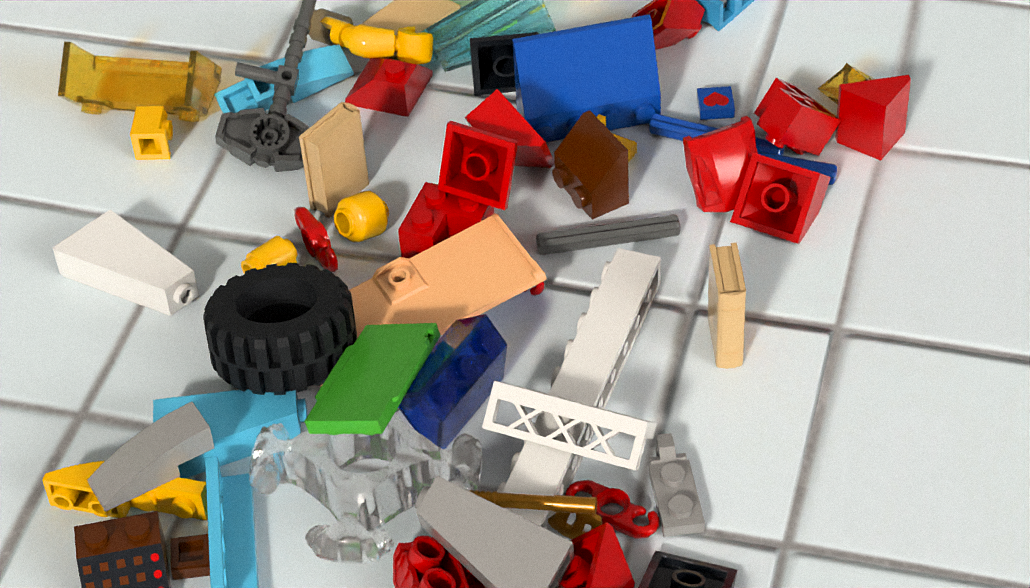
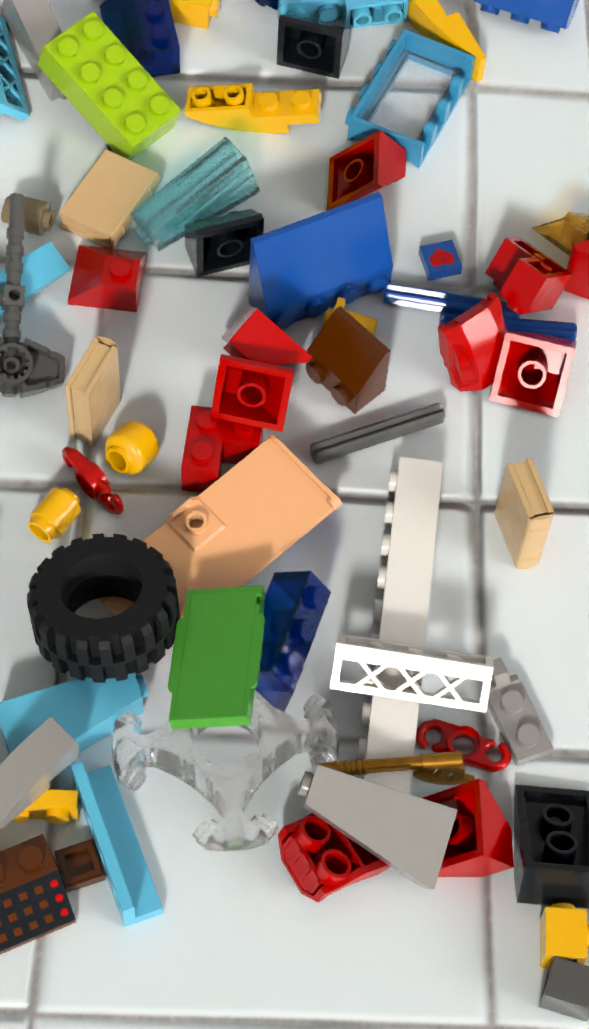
camera: 20 degrees left, 15 degrees up
yellow piece [320,16,433,64] -> none

